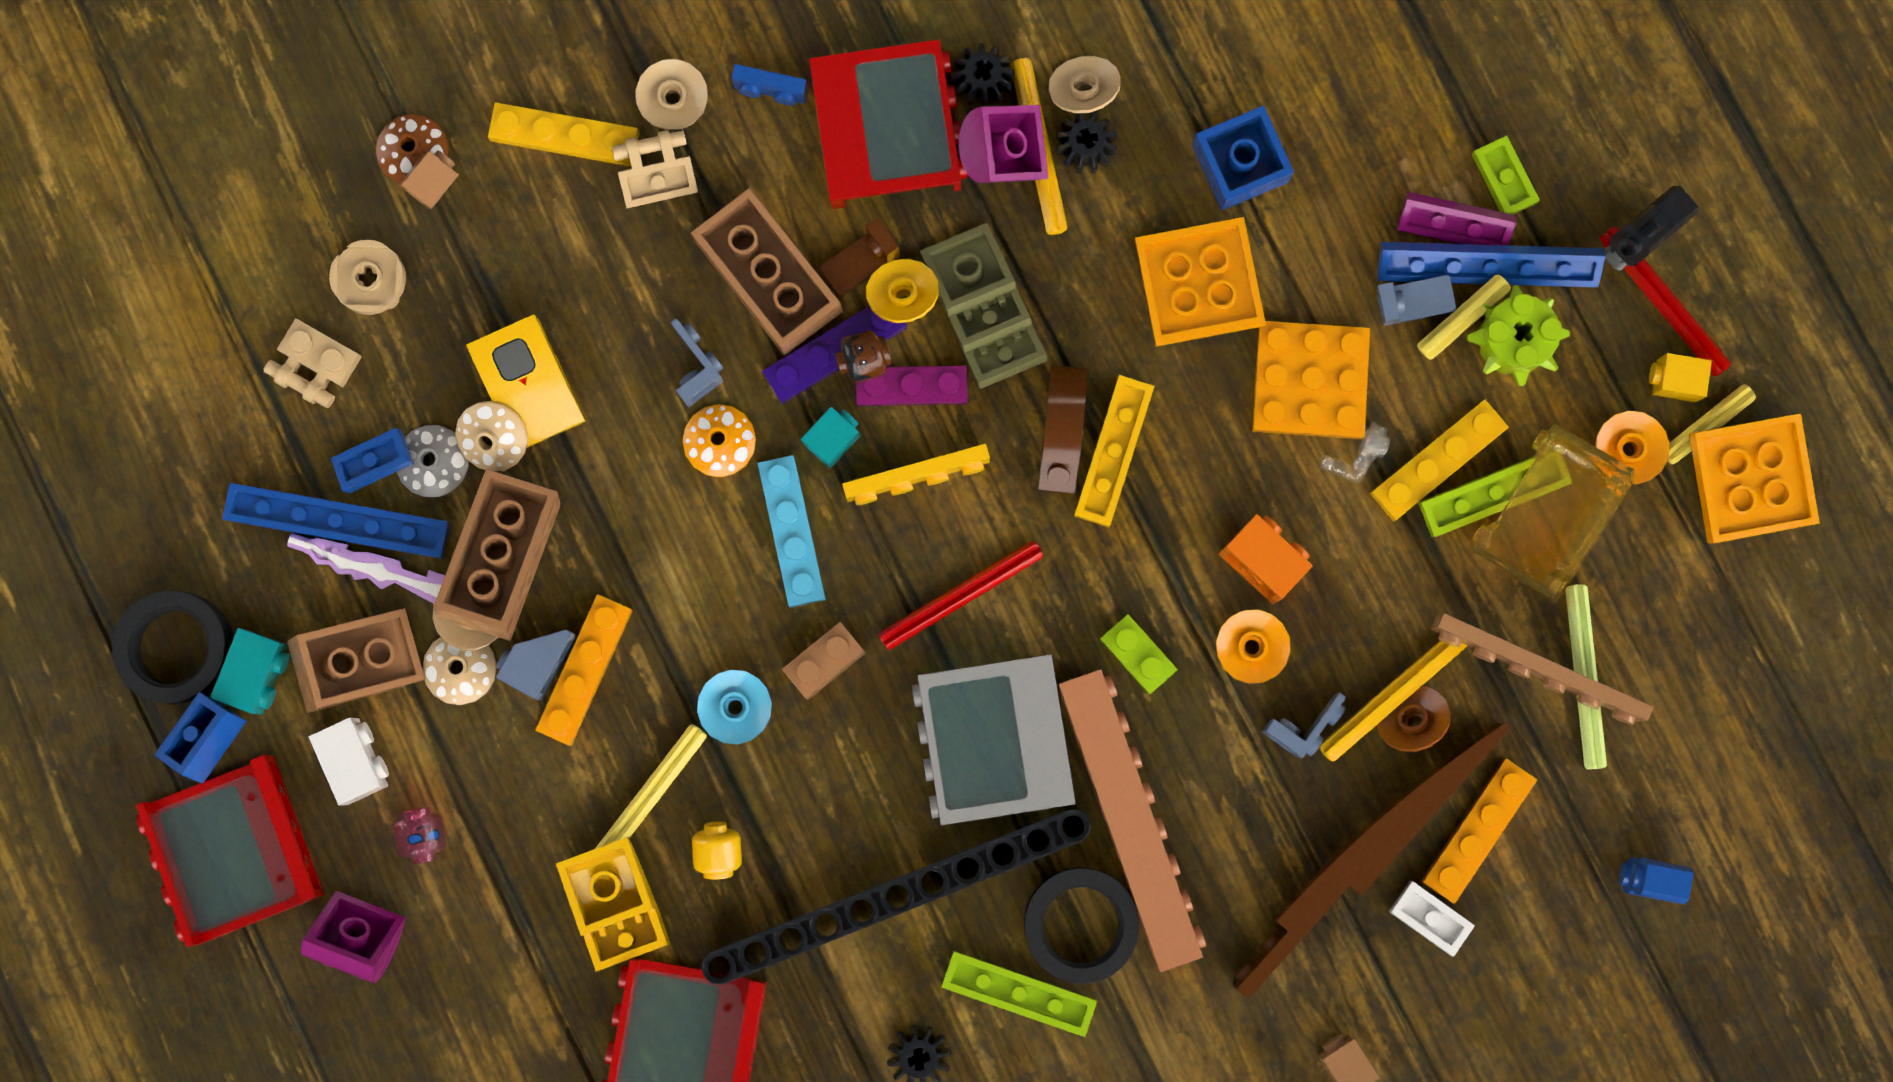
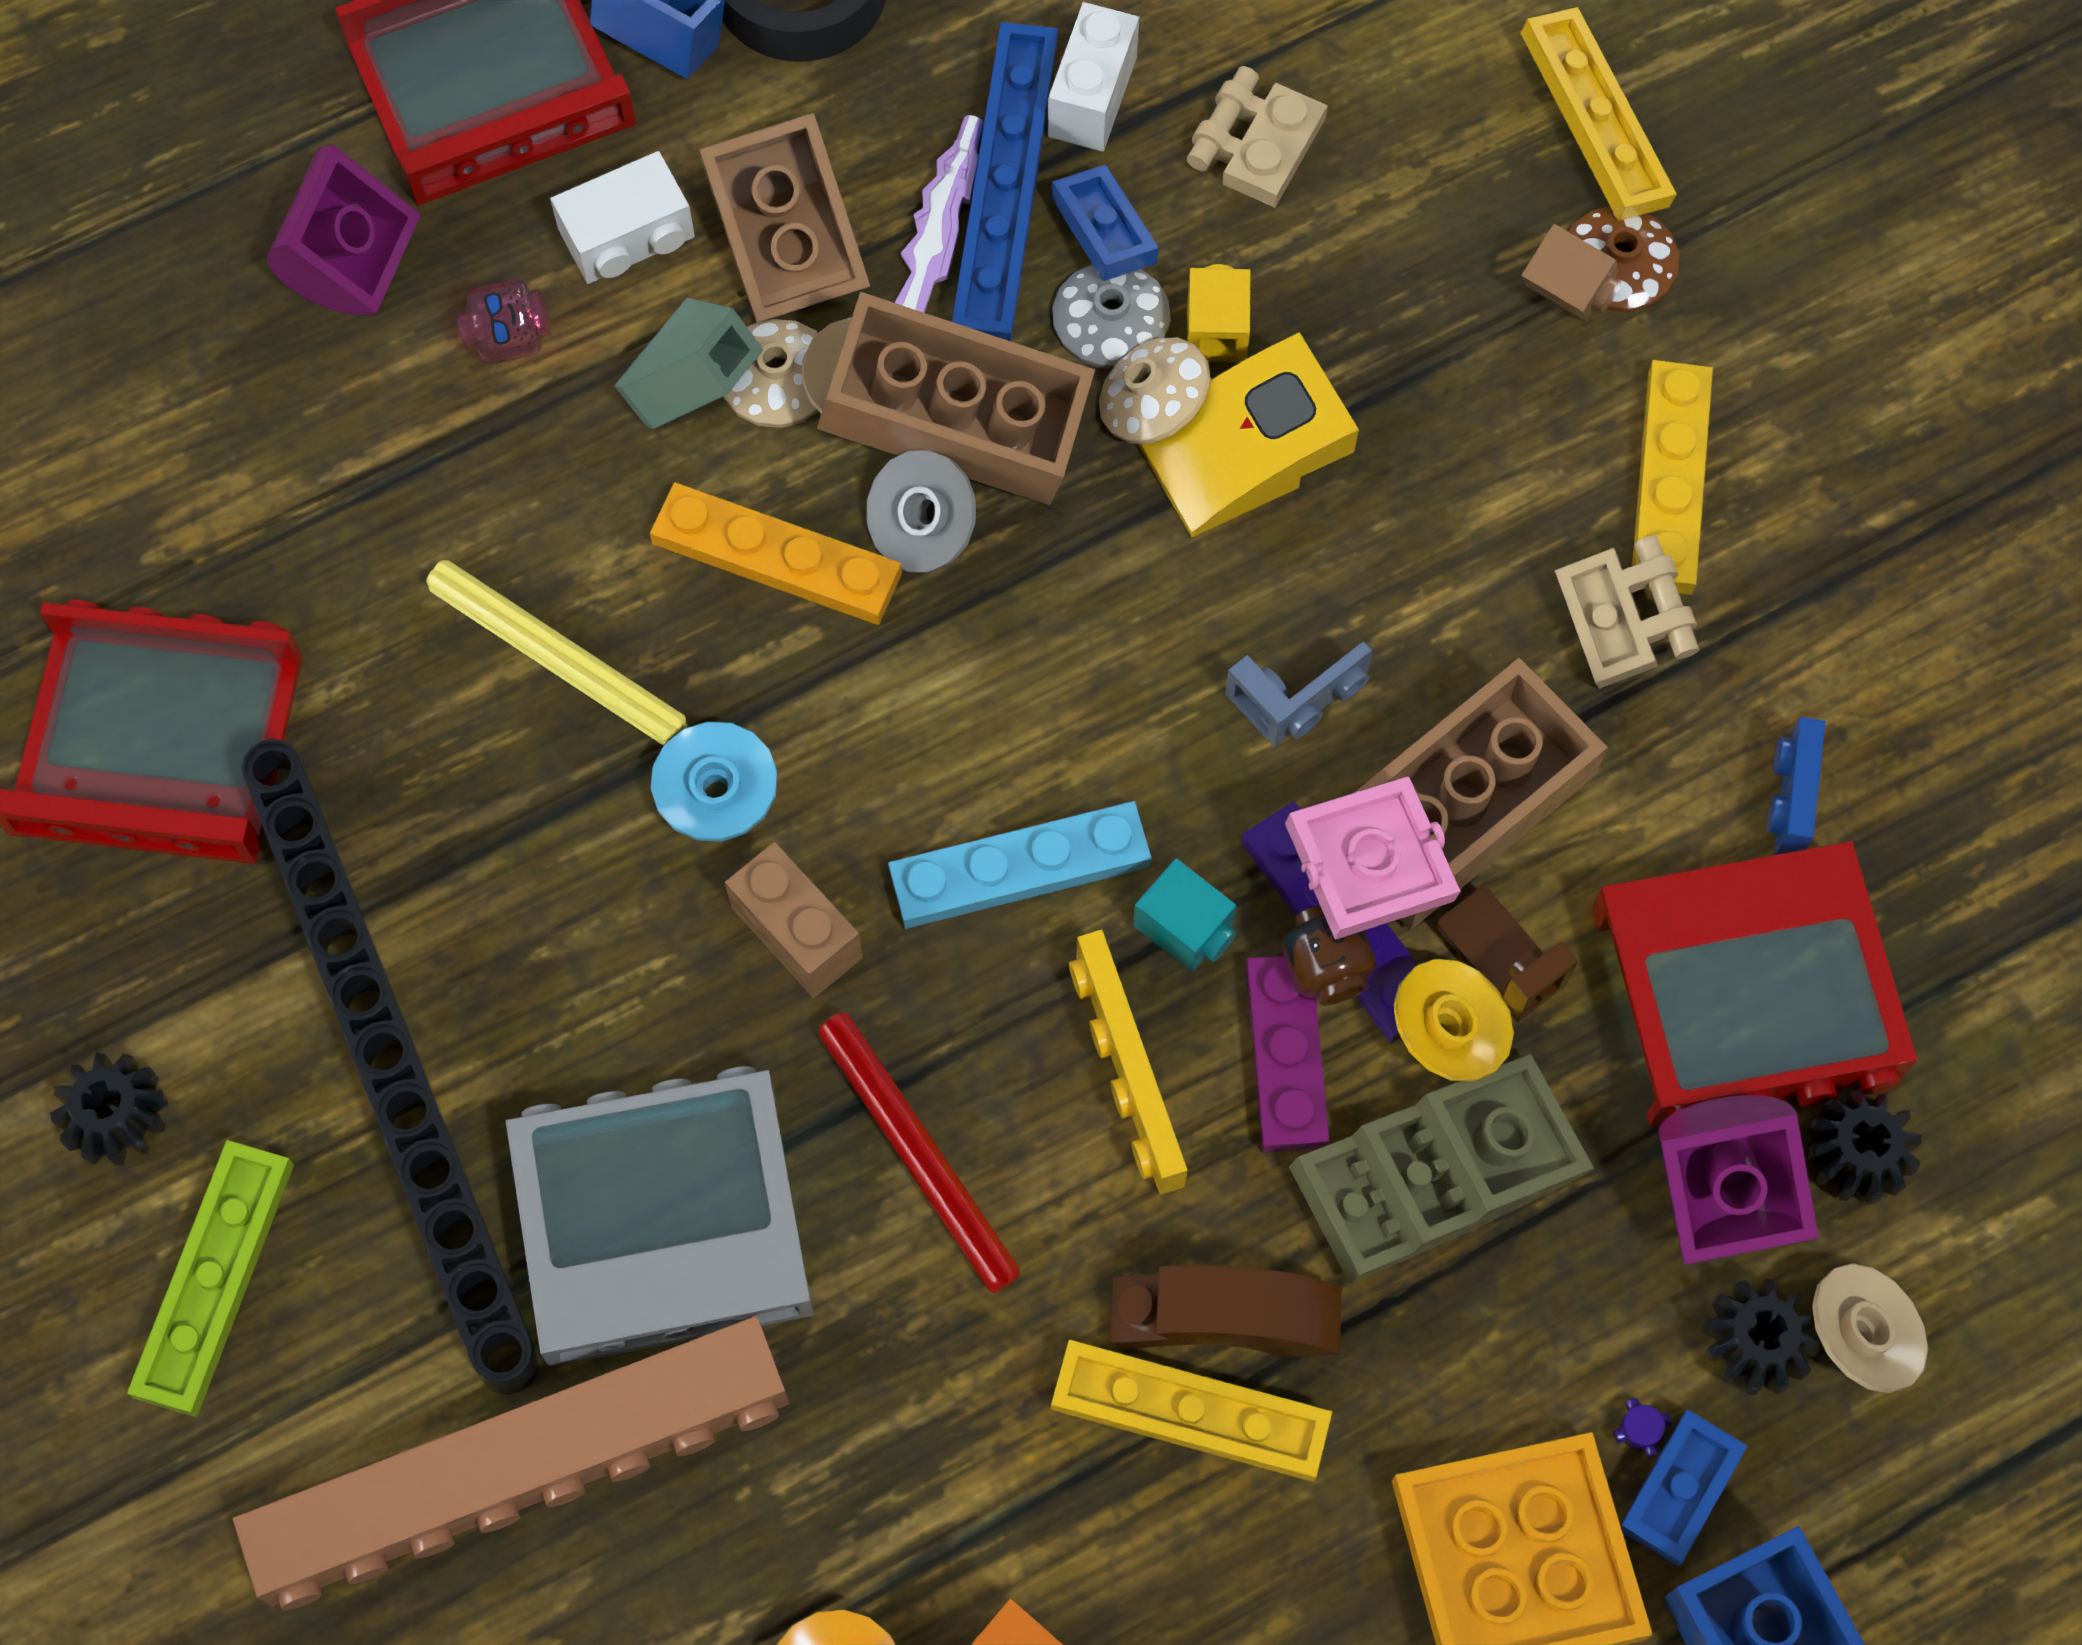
camera: 85 degrees right, 15 degrees down
teal brick [210,628,290,715] -> none
tan plate [329,240,406,315] -> none
sand blue slope [496,630,578,701] -> none
yellow slope [556,837,671,971] -> none
tan dish [635,59,708,131] -> none
light orange dish [682,404,756,477] -> none
yellow head [692,821,742,880] -> none
yellow axle [1010,58,1067,235] -> none
black tyre [1024,867,1139,984] -> none
lime plate [1100,614,1178,695] -> none
none -> sand green slope [614,298,763,429]
none -> light grey dish [867,450,976,572]
none -> white brick [1048,2,1139,152]
none -> yellow brick [1187,264,1250,363]
none -> bright pink plate [1285,776,1461,940]
none -> yellow plate [1521,7,1677,221]
none -> dark purple piece [1613,1398,1672,1457]
none -> blue plate [1620,1409,1748,1567]

